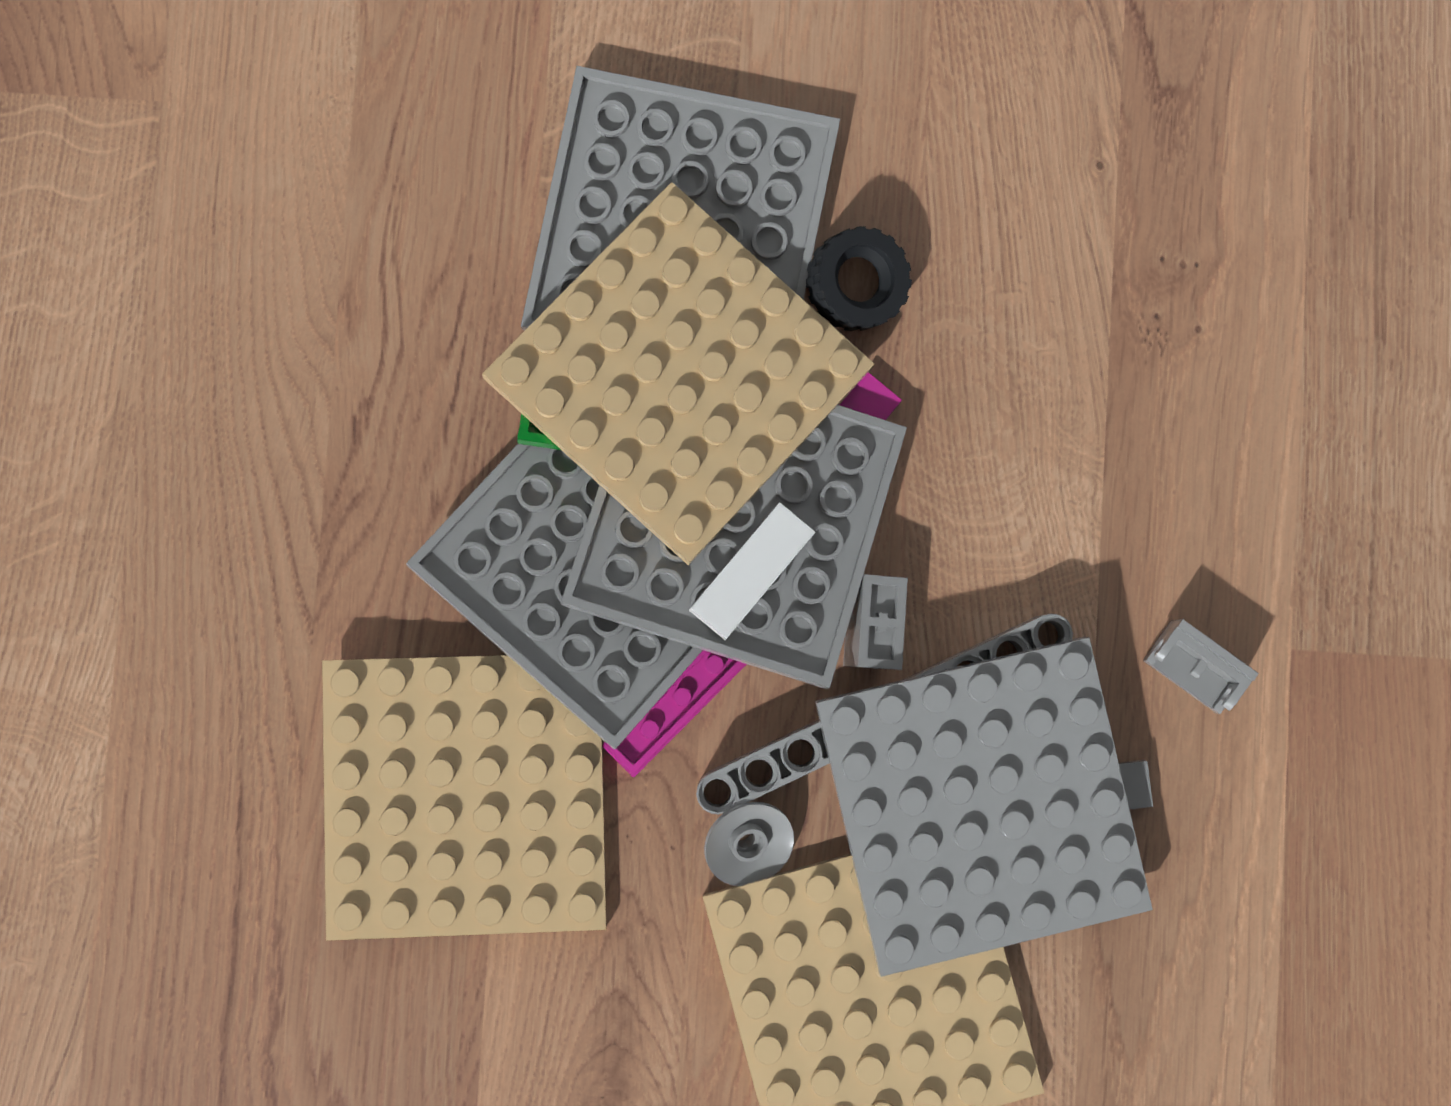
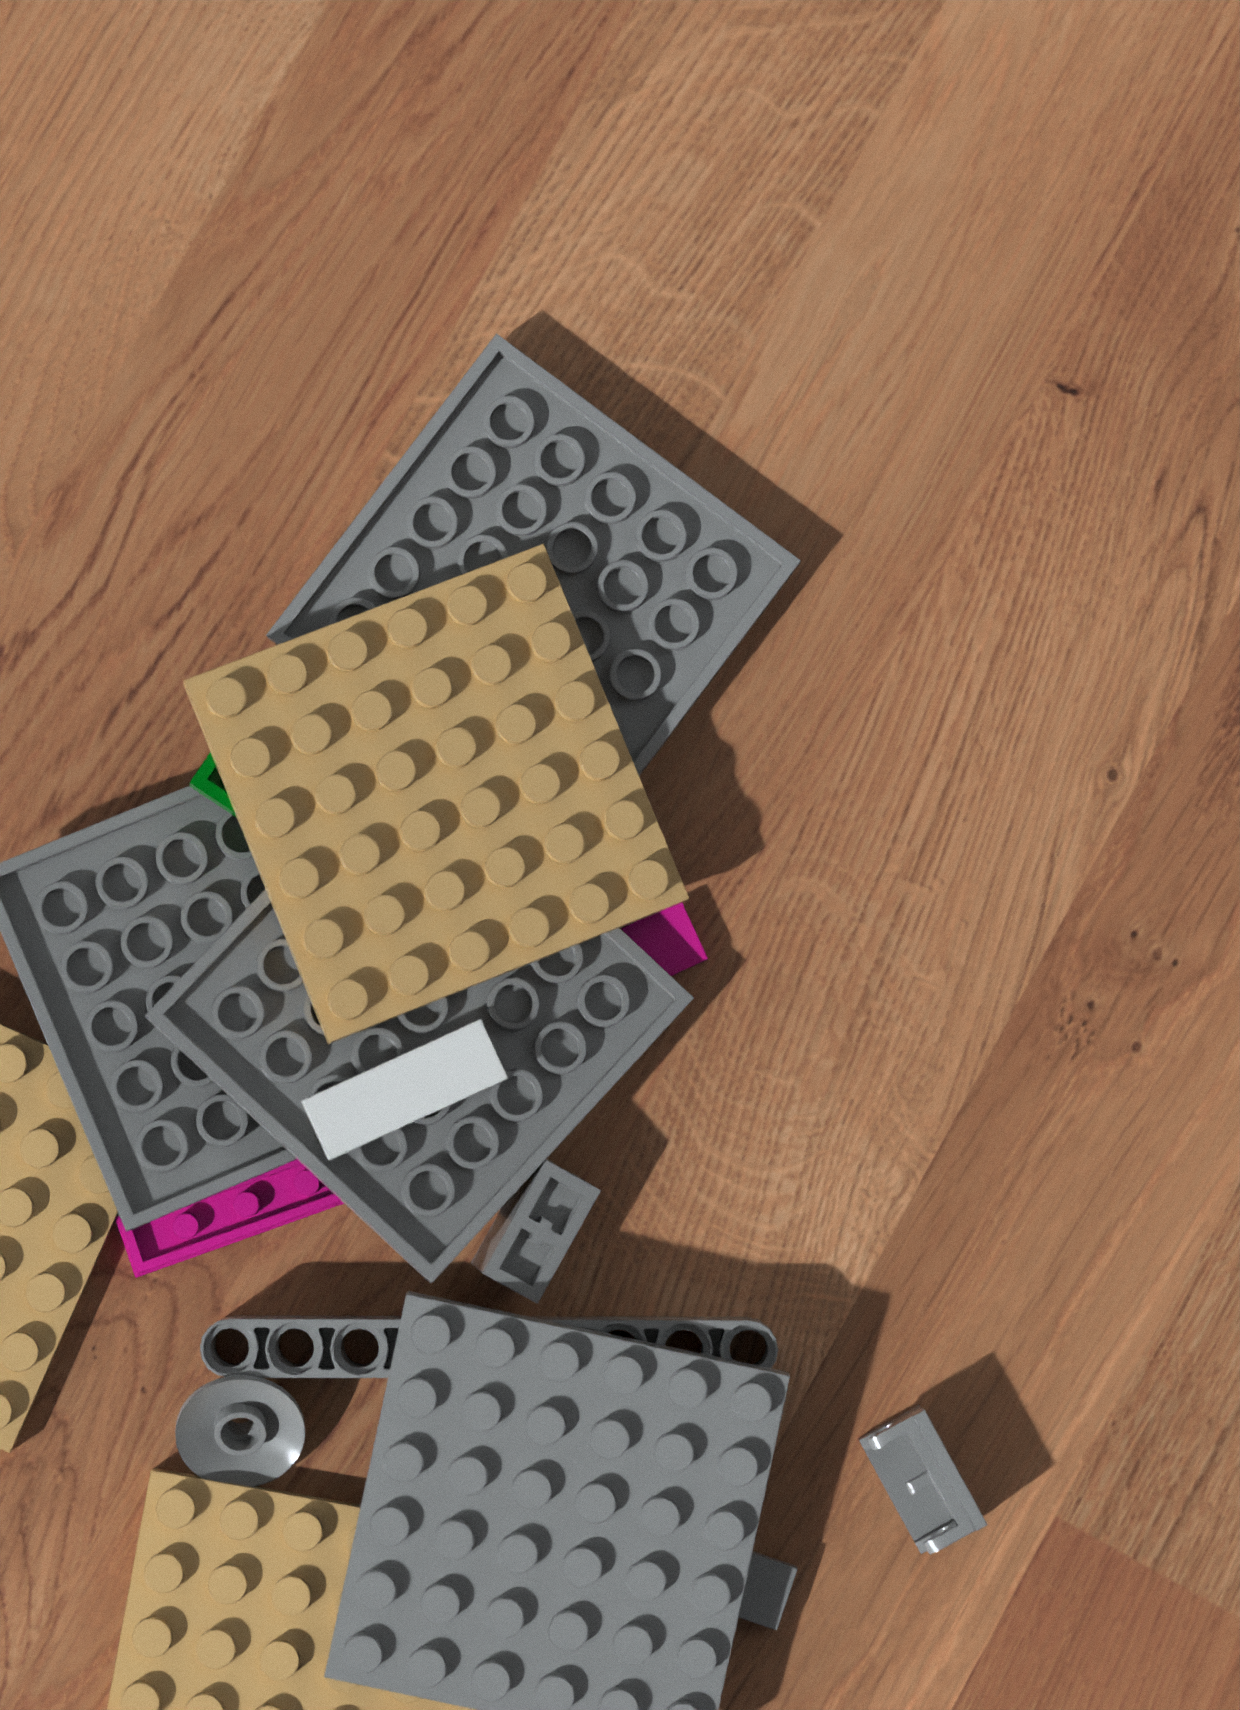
camera: 25 degrees right, 0 degrees up
black tyre [806,226,912,331] -> none

